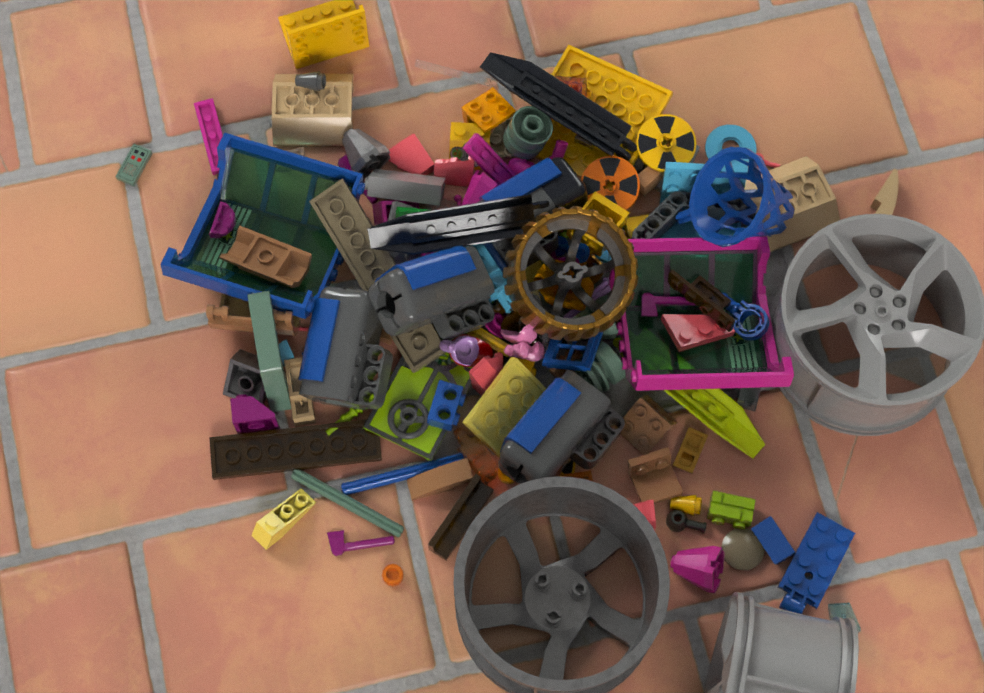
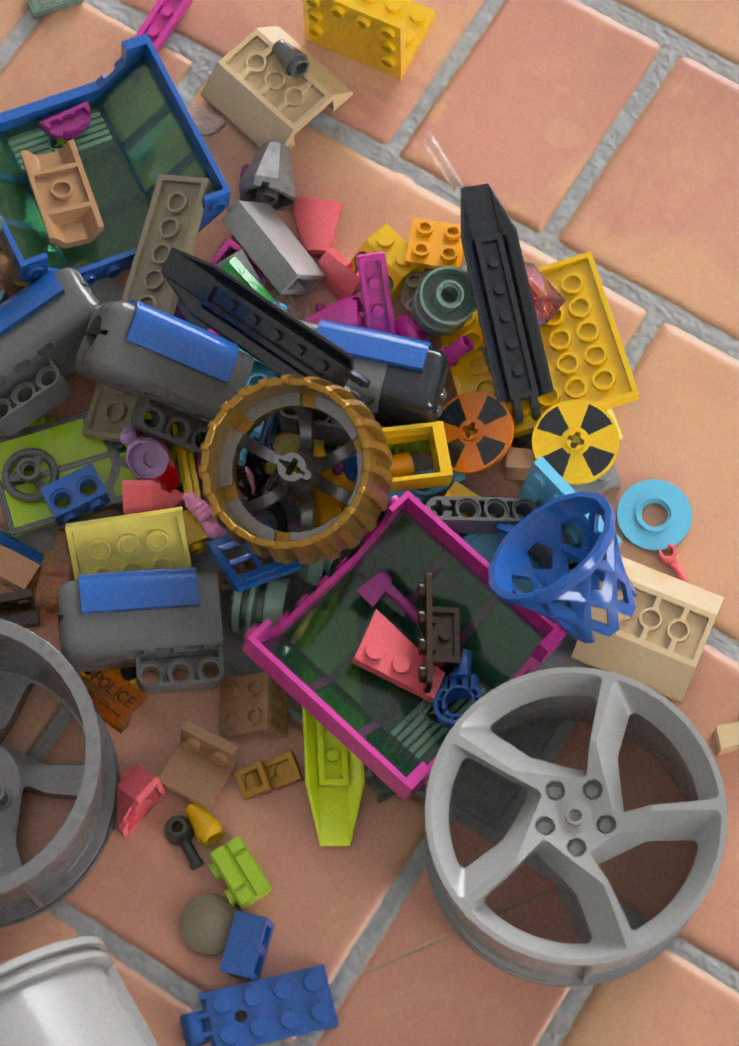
camera: 50 degrees right, 0 degrees up
dark pink cone [670,546,725,594] -> none

